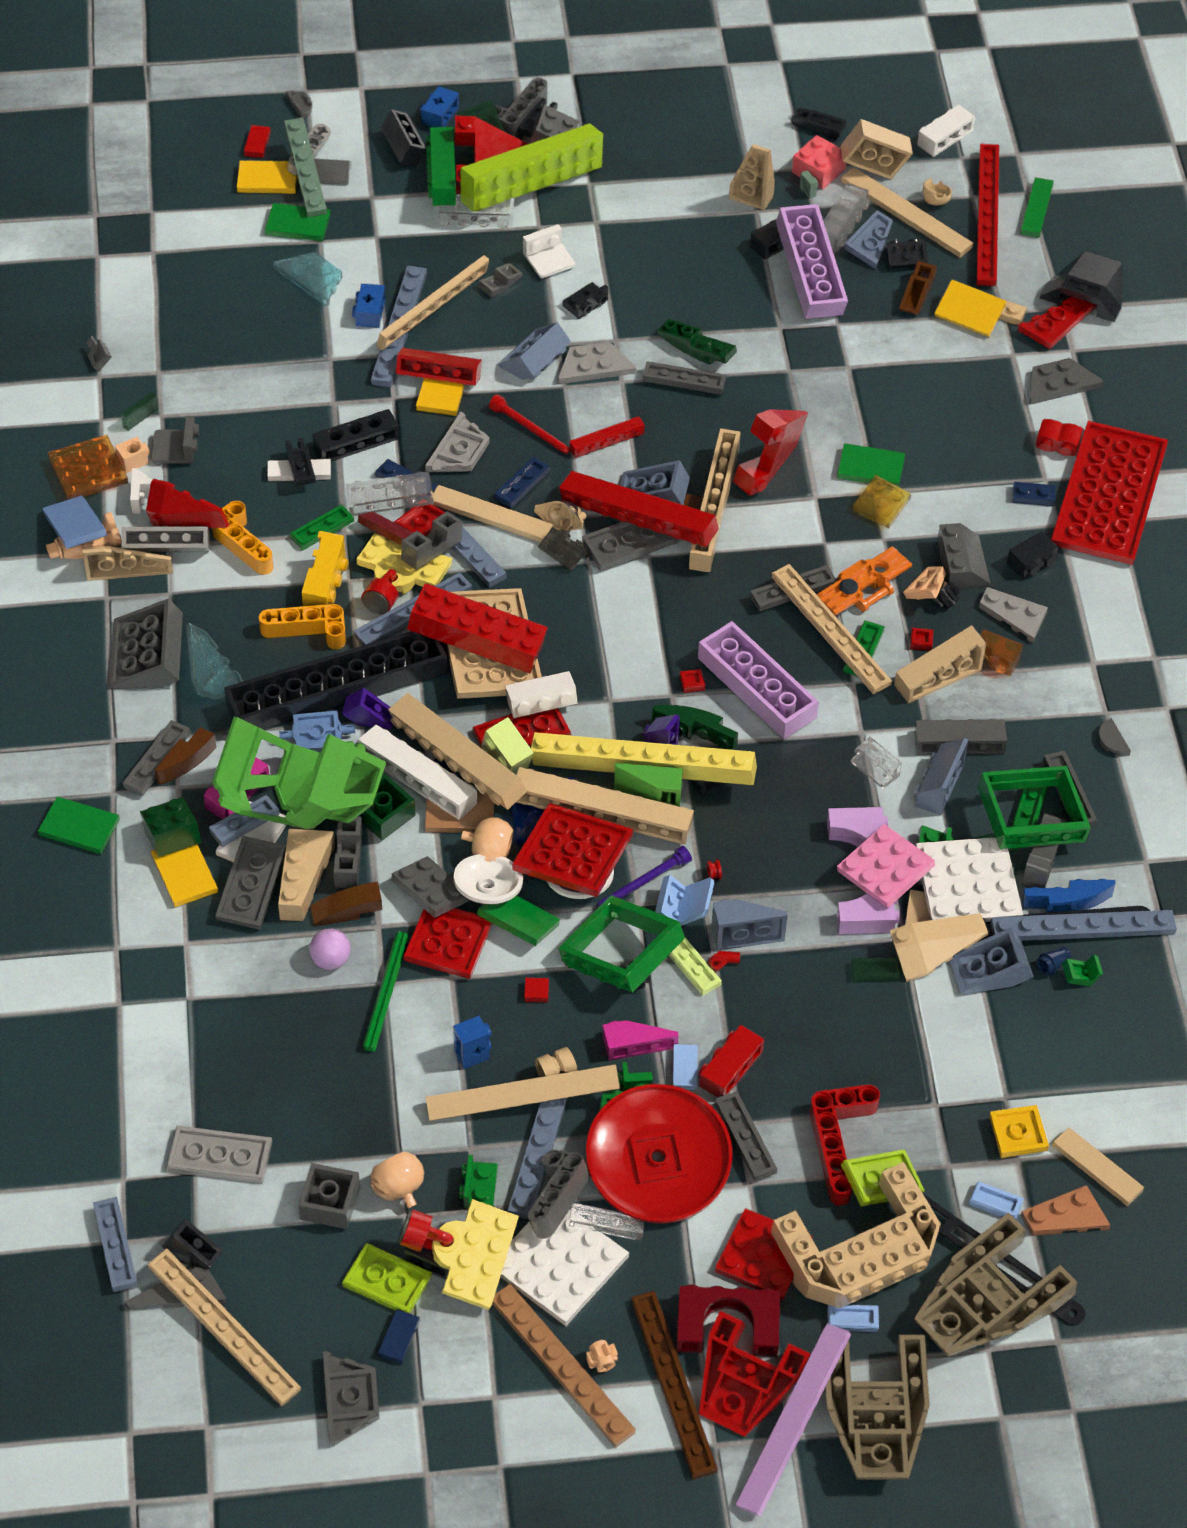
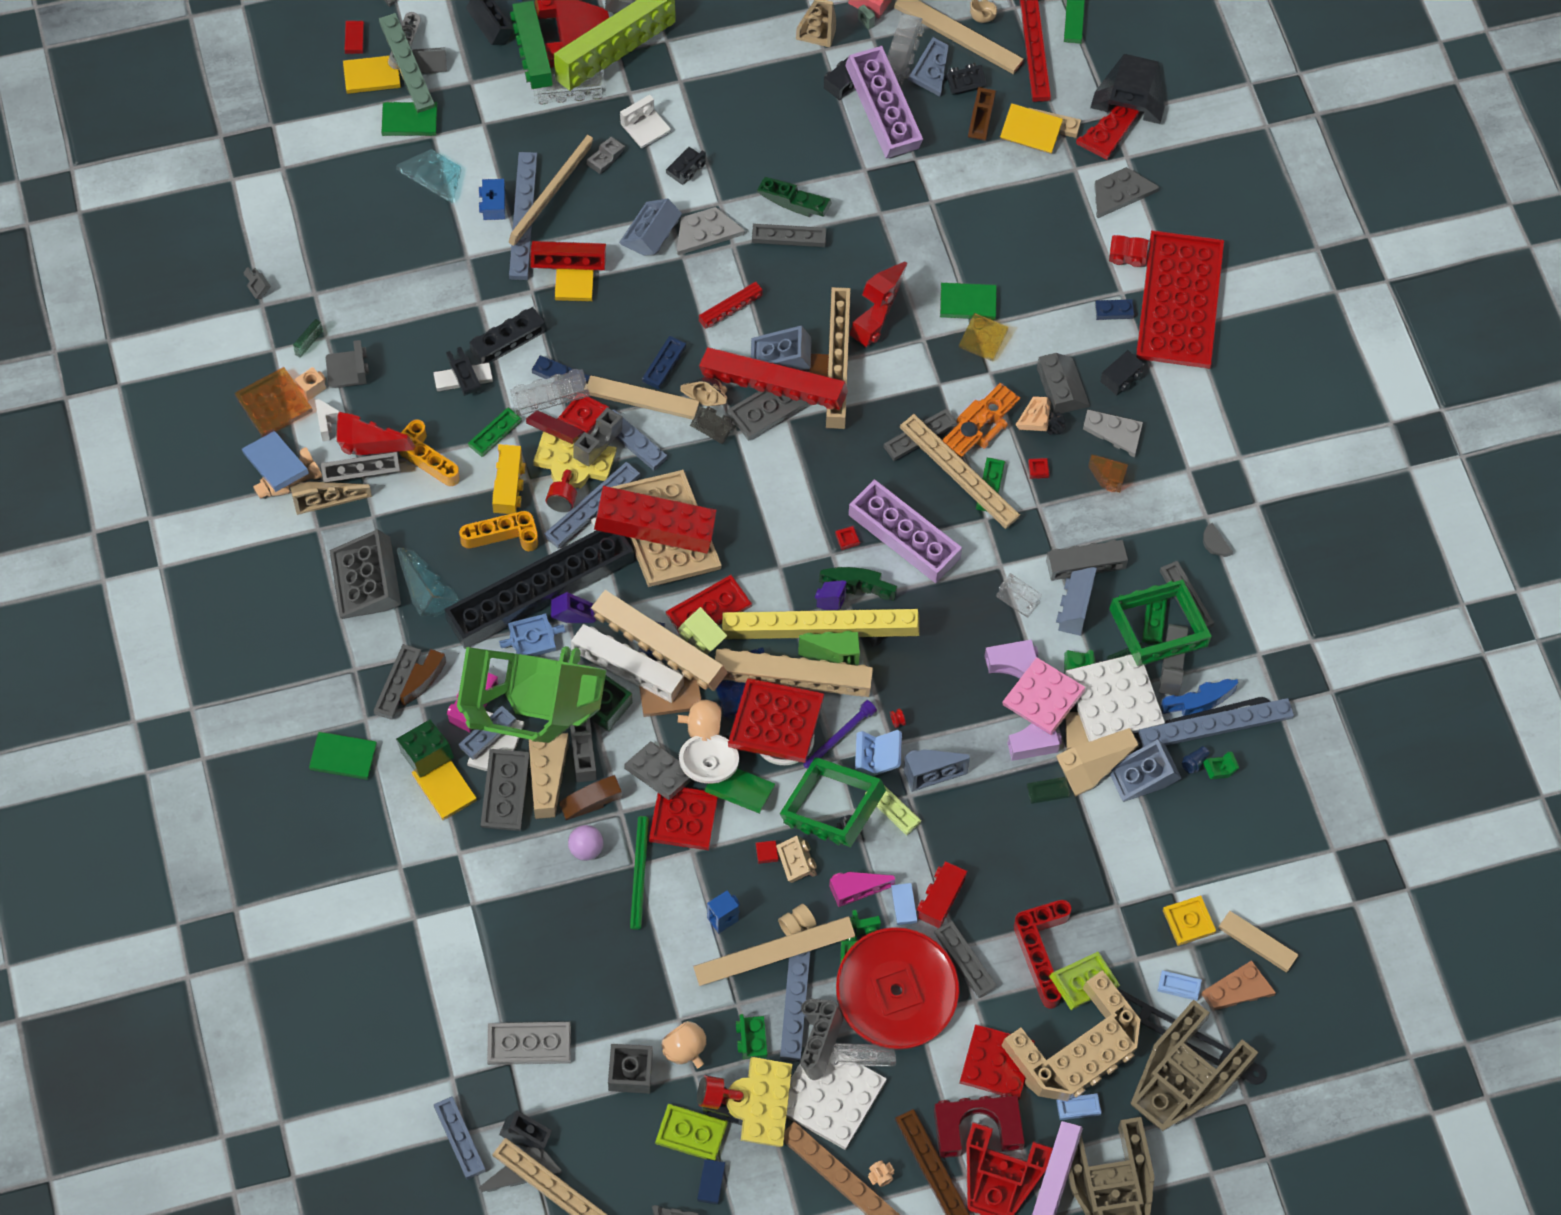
camera: 10 degrees left, 10 degrees up
light grey wing [425,412,489,472] -> none
red piece [489,394,570,454] -> none
white brick [505,671,578,718] -> none
red arm [708,951,740,971] -> none
tan wedge [894,625,986,703] -> none
none -> tan bracket [776,836,817,883]

